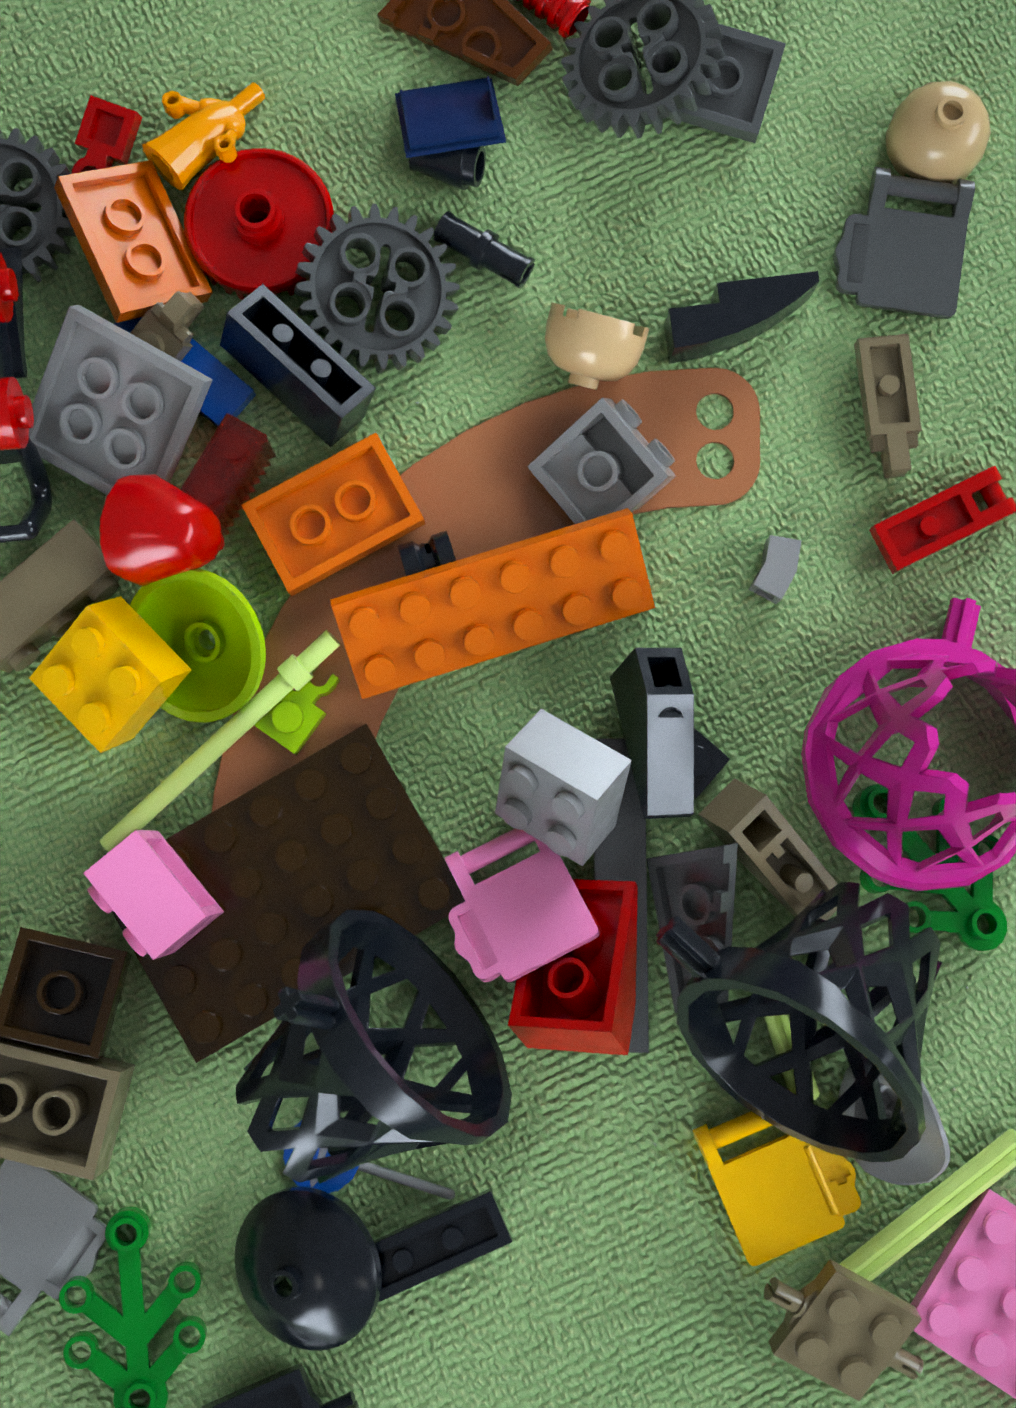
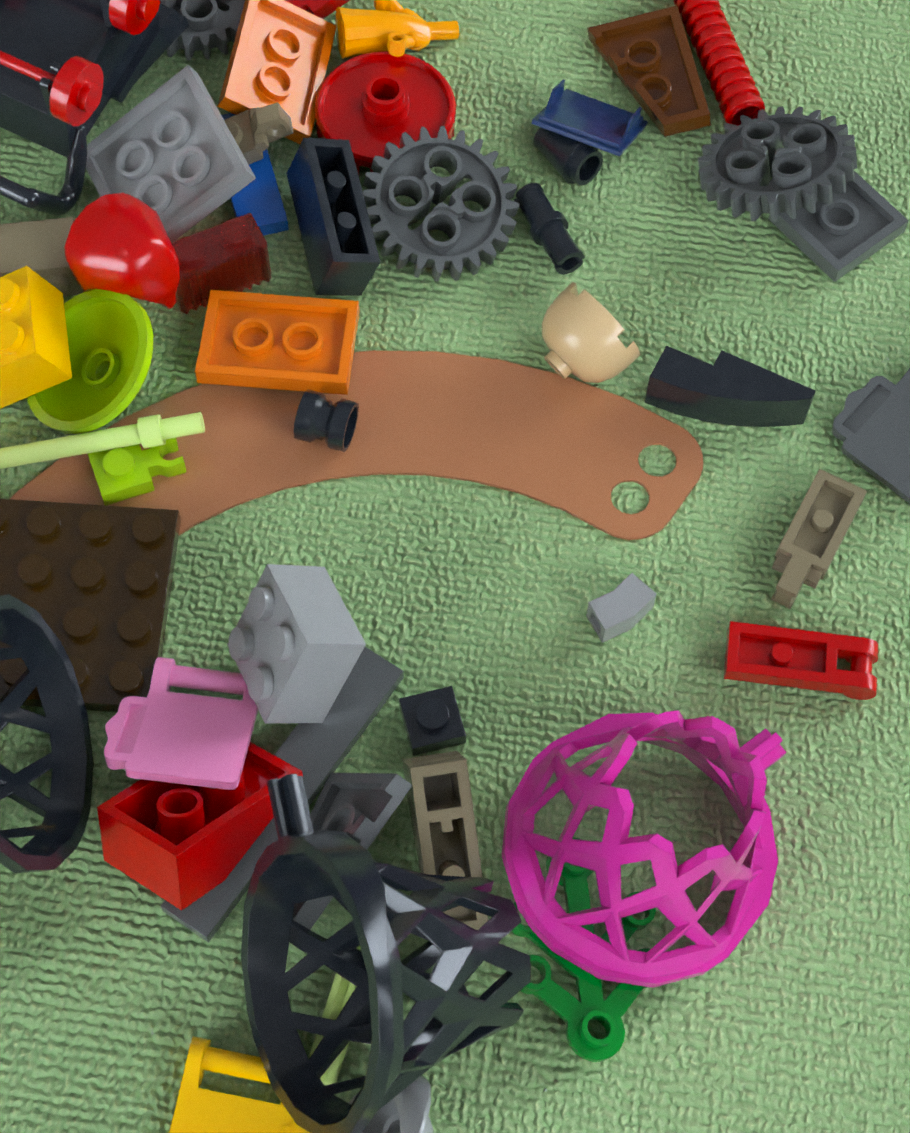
camera: 35 degrees right, 20 degrees down
orange plate [330,508,655,699] -> none
light grey plate [527,397,676,524] -> none
black slope [610,648,694,819] -> none

